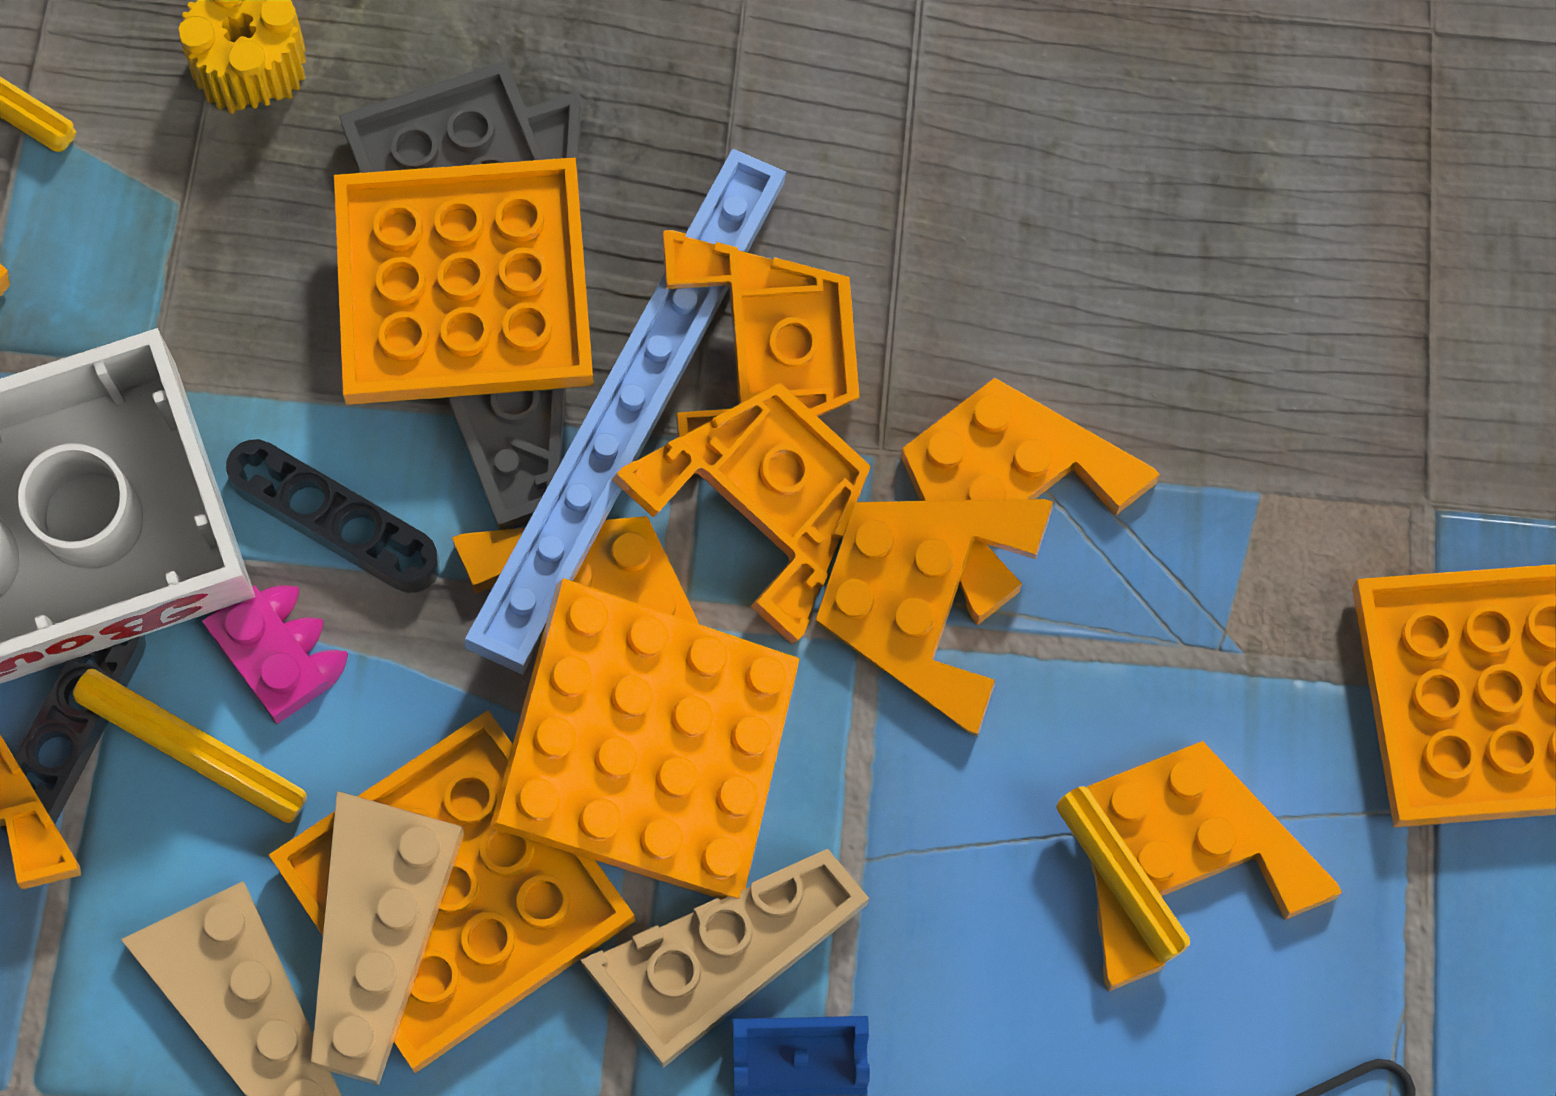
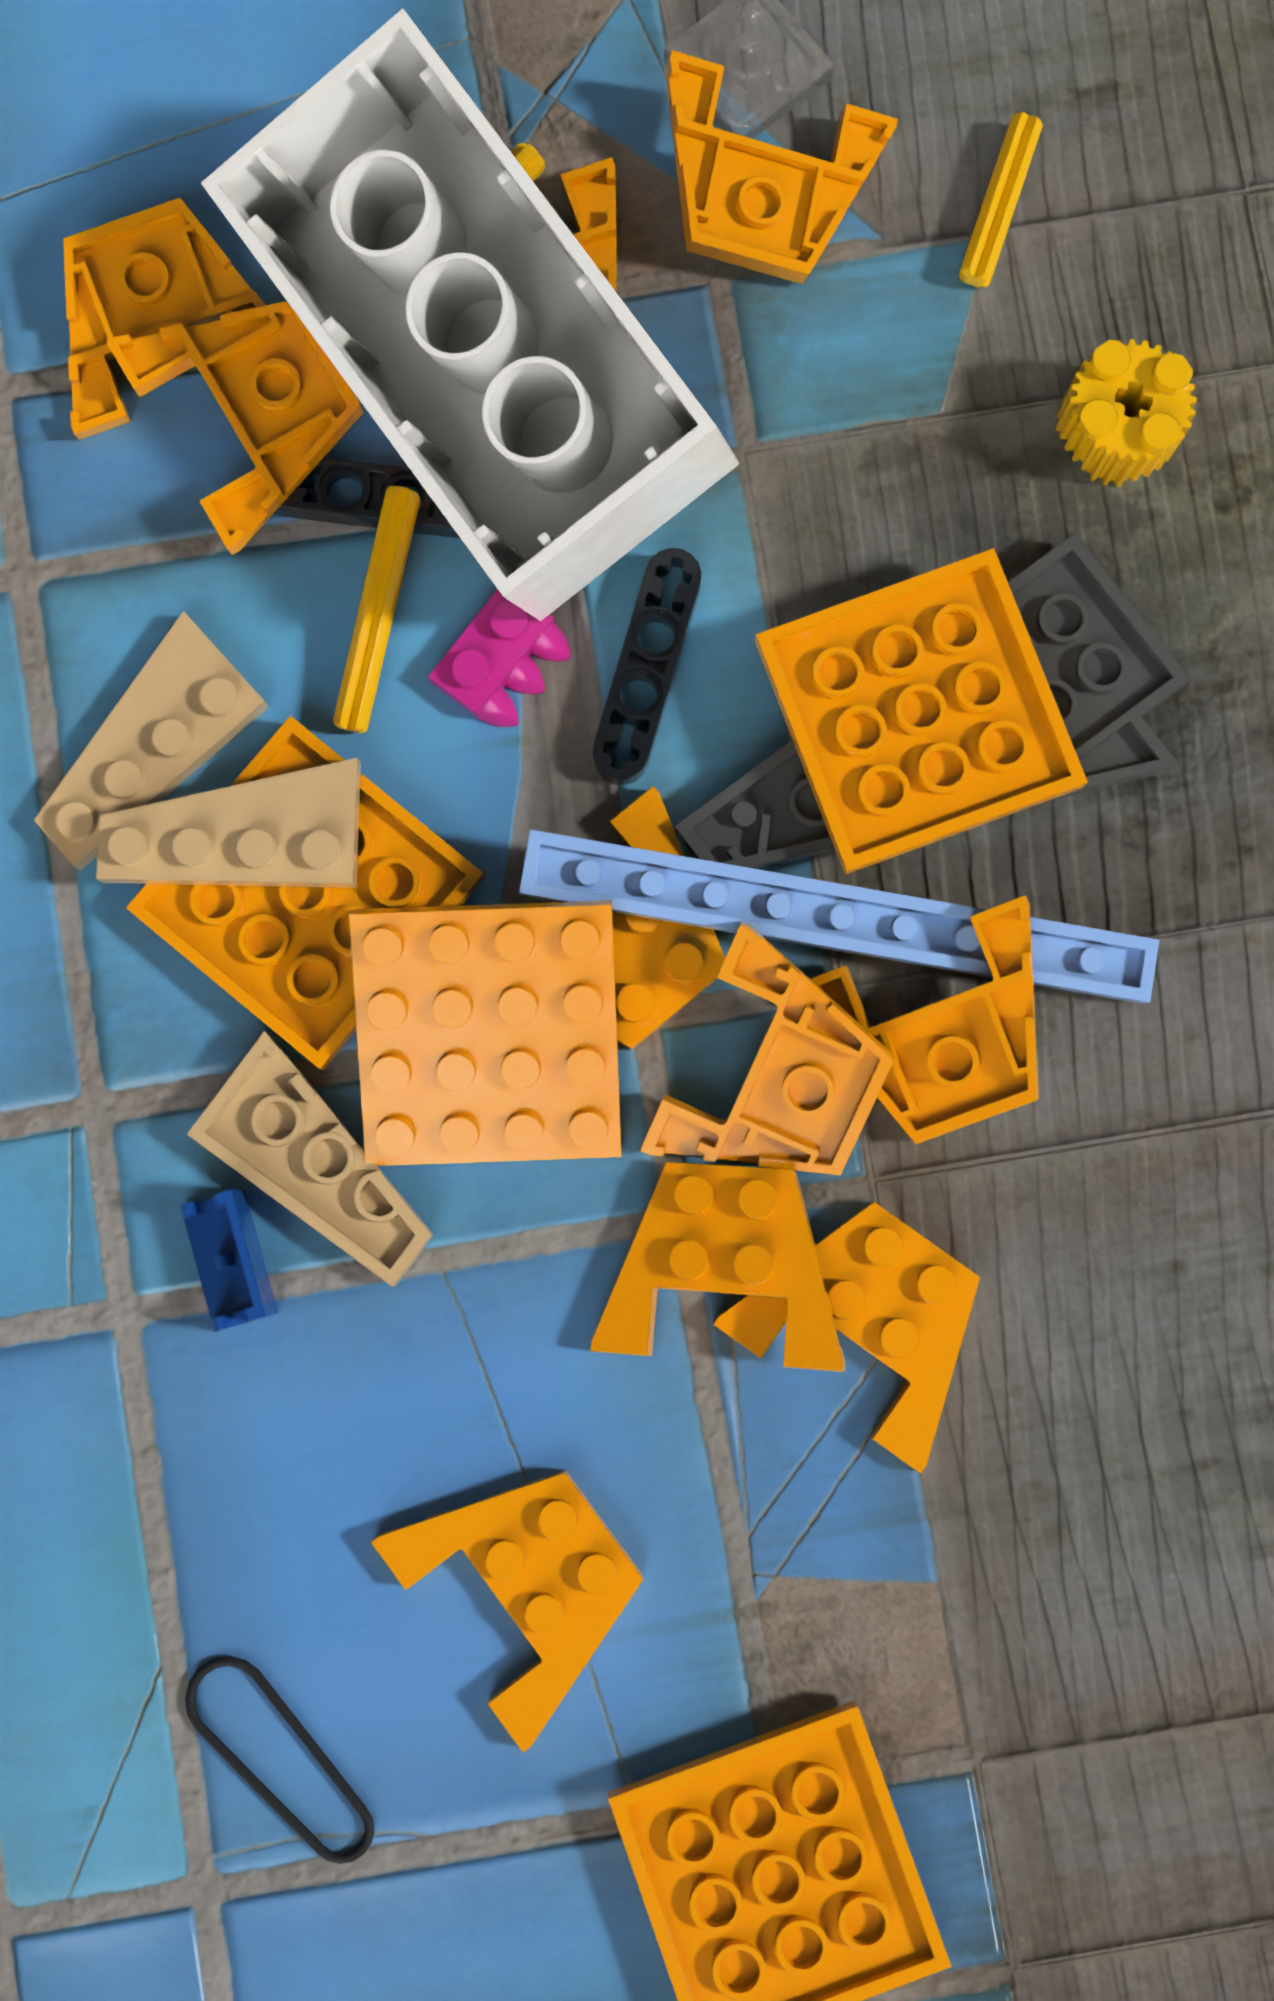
camera: 80 degrees right, 15 degrees up
yellow axle [1056,786,1190,963] -> none

